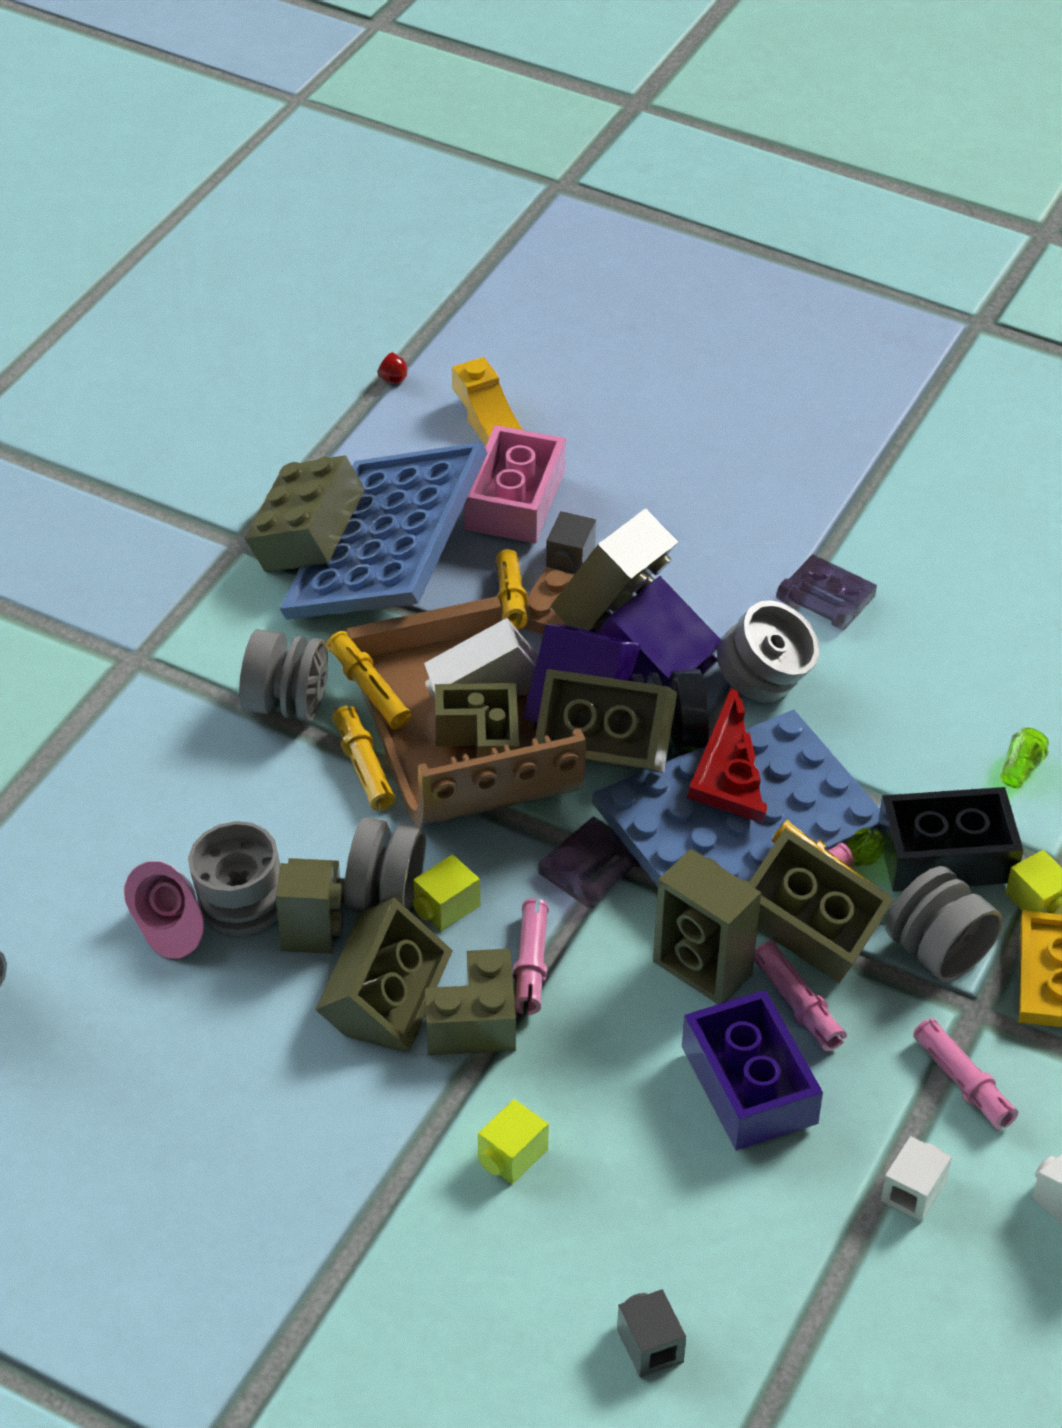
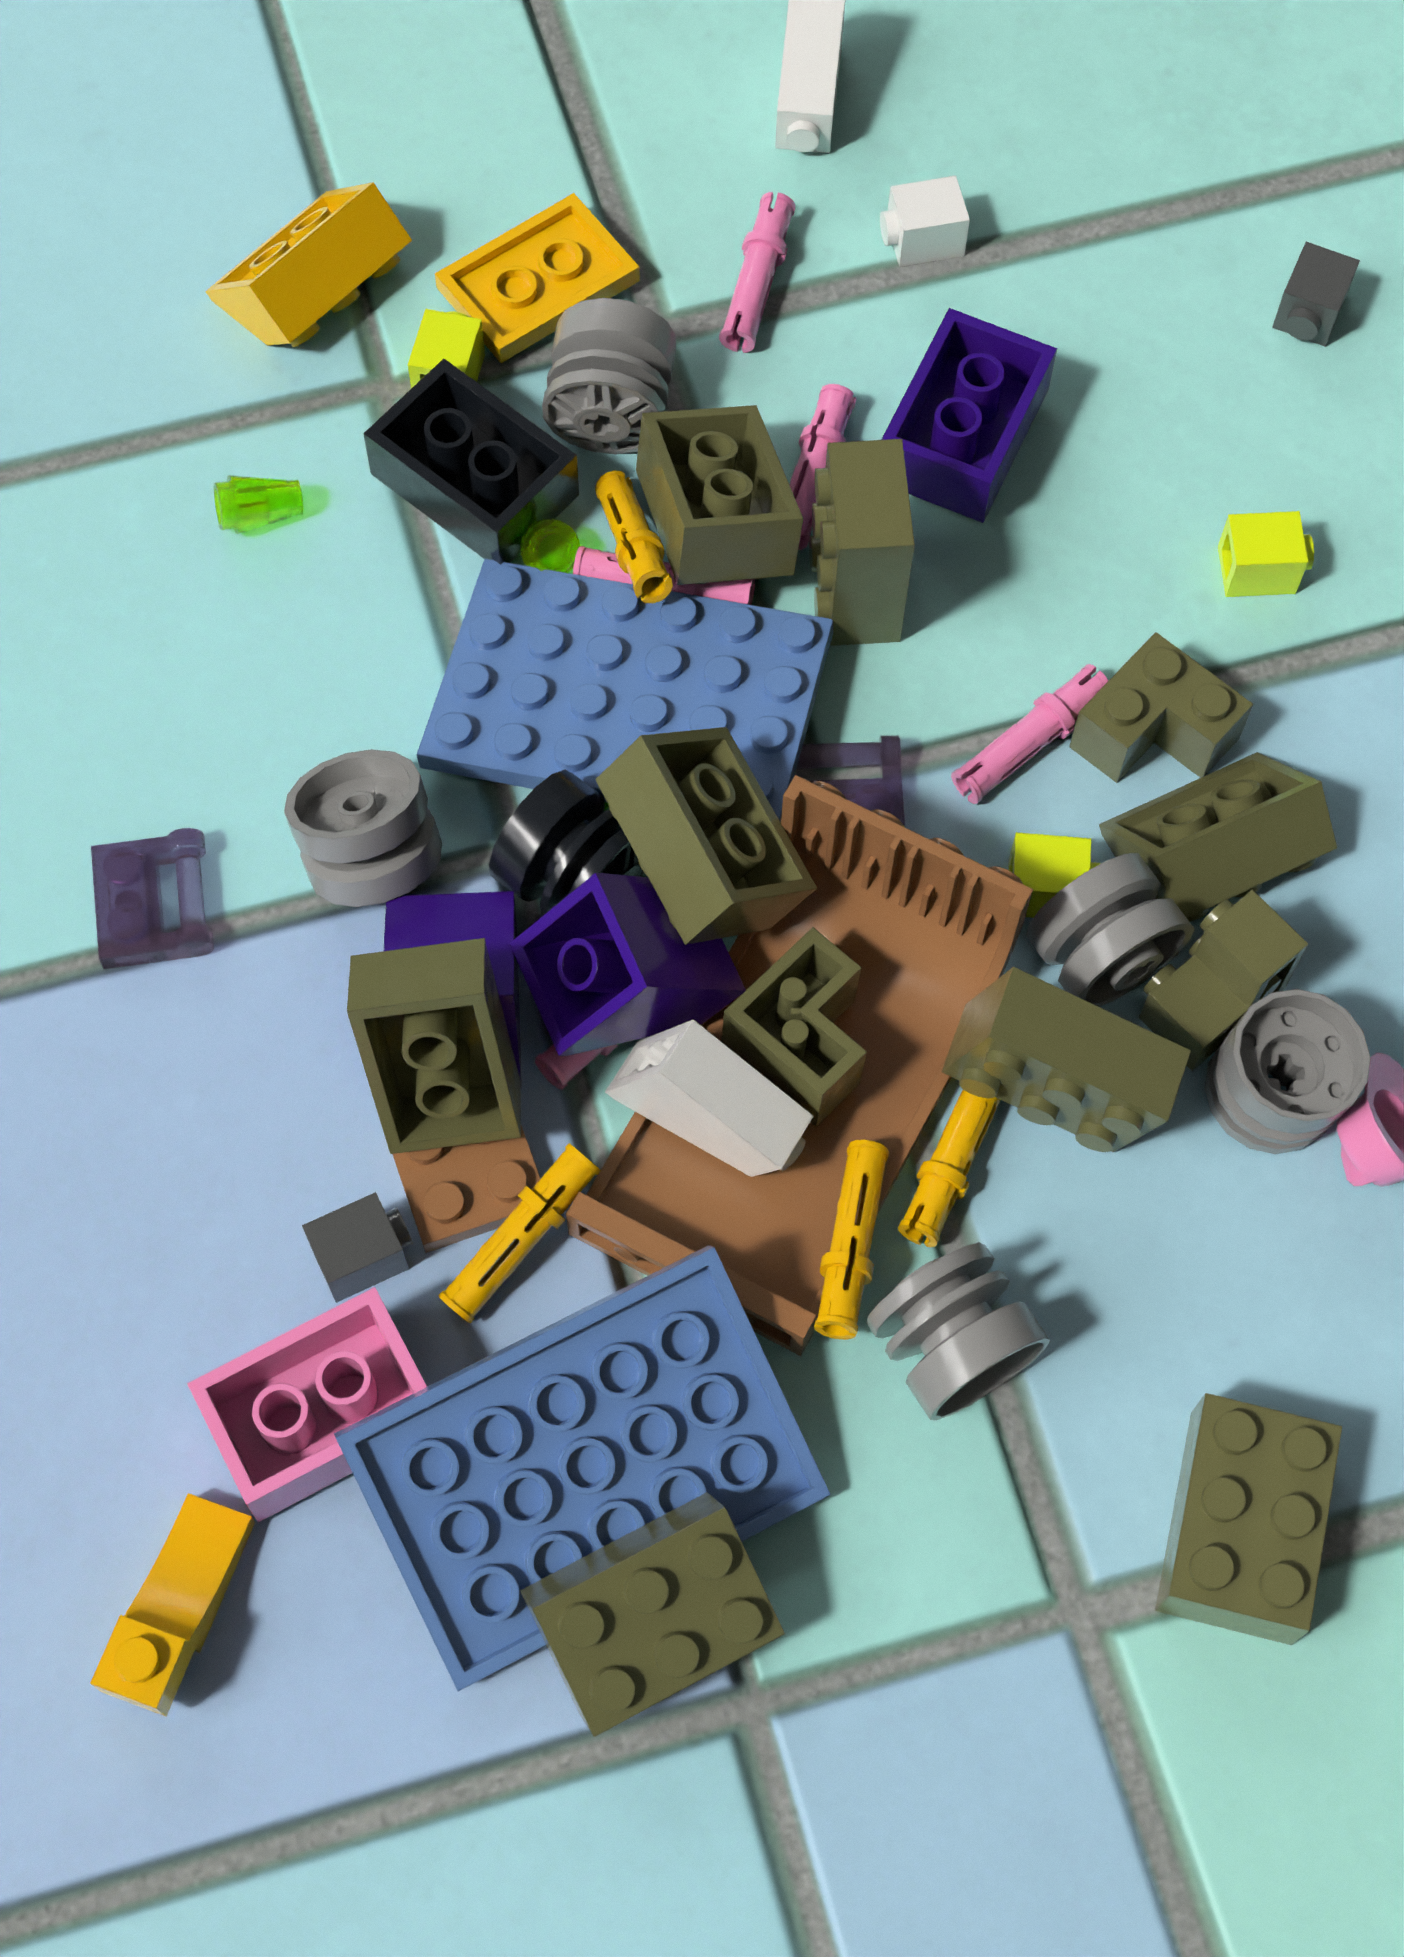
camera: 135 degrees left, 20 degrees up
red hinge [377,352,408,384] -> none
red wing [687,689,768,824] -> none
none -> olive brick [941,967,1191,1152]
none -> olive brick [1155,1393,1342,1645]

